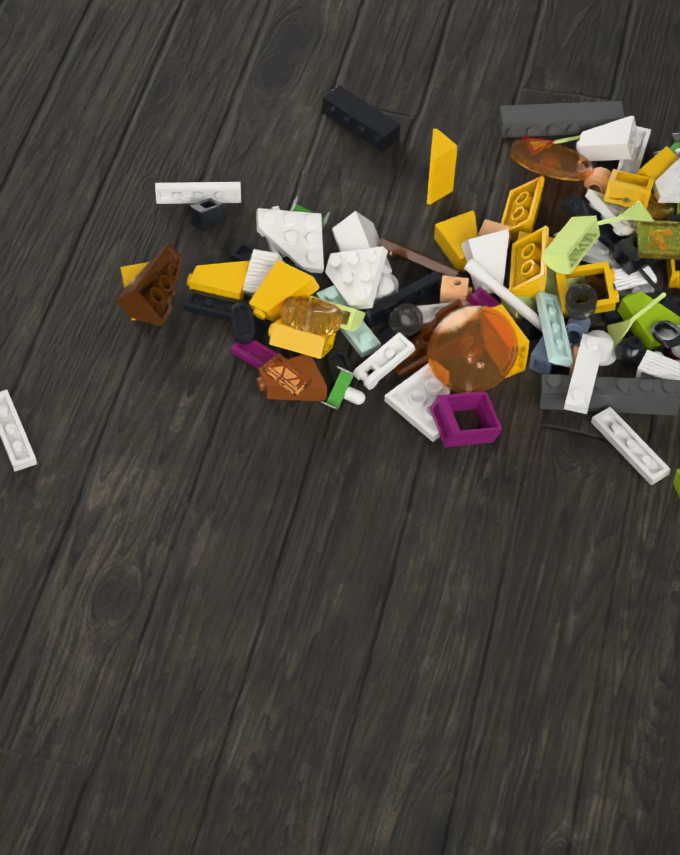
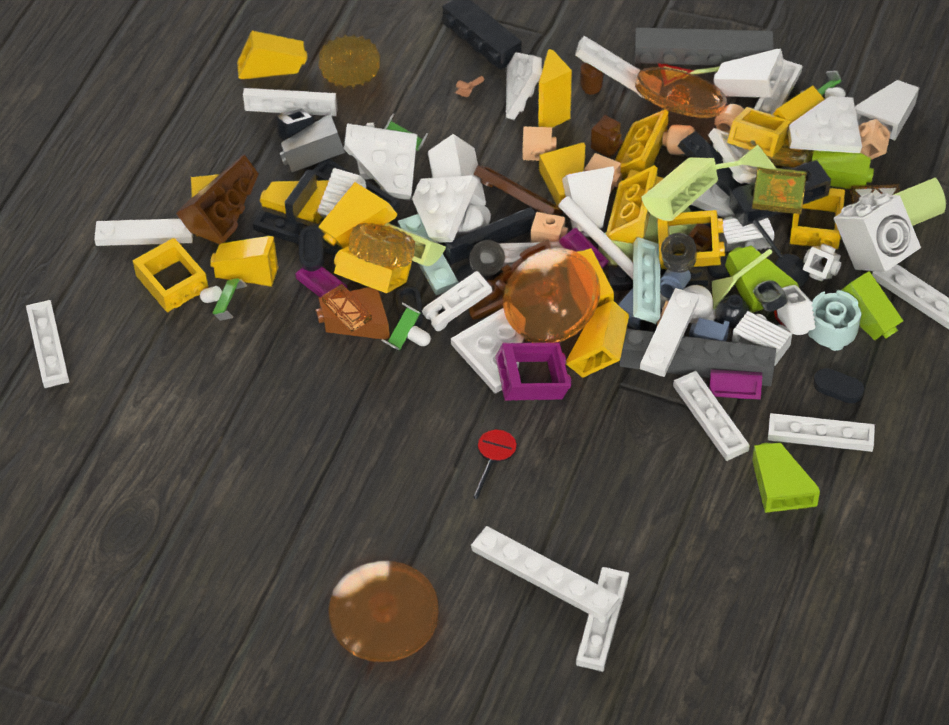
camera: 10 degrees right, 0 degrees up
none -> white plate [95,219,193,246]
none -> yellow window [133,238,208,312]
none -> piece [200,278,247,321]
none -> yellow slope [210,236,278,286]
none -> yellow slope [237,31,307,79]
none -> dark grey slope [280,114,345,172]
none -> black tile [284,169,317,221]
none -> clear yellow gear [319,34,380,88]
none -> clear orange dish [329,561,439,662]
none -> nougat hand [456,76,484,97]
none -> white plate [471,526,621,623]
none -> red piece [473,430,517,499]
none -> white plate [506,52,543,120]
none -> light nougat brick [523,127,556,161]
none -> yellow slope [566,300,629,378]
none -> white plate [575,36,661,102]
none -> white plate [576,567,629,671]
none -> reddish brown brick [580,62,603,95]
none -> reddish brown brick [591,115,623,158]
none -> light nougat head [663,125,698,156]
none -> sand blue brick [689,318,730,342]
none -> magenta tile [709,369,763,400]

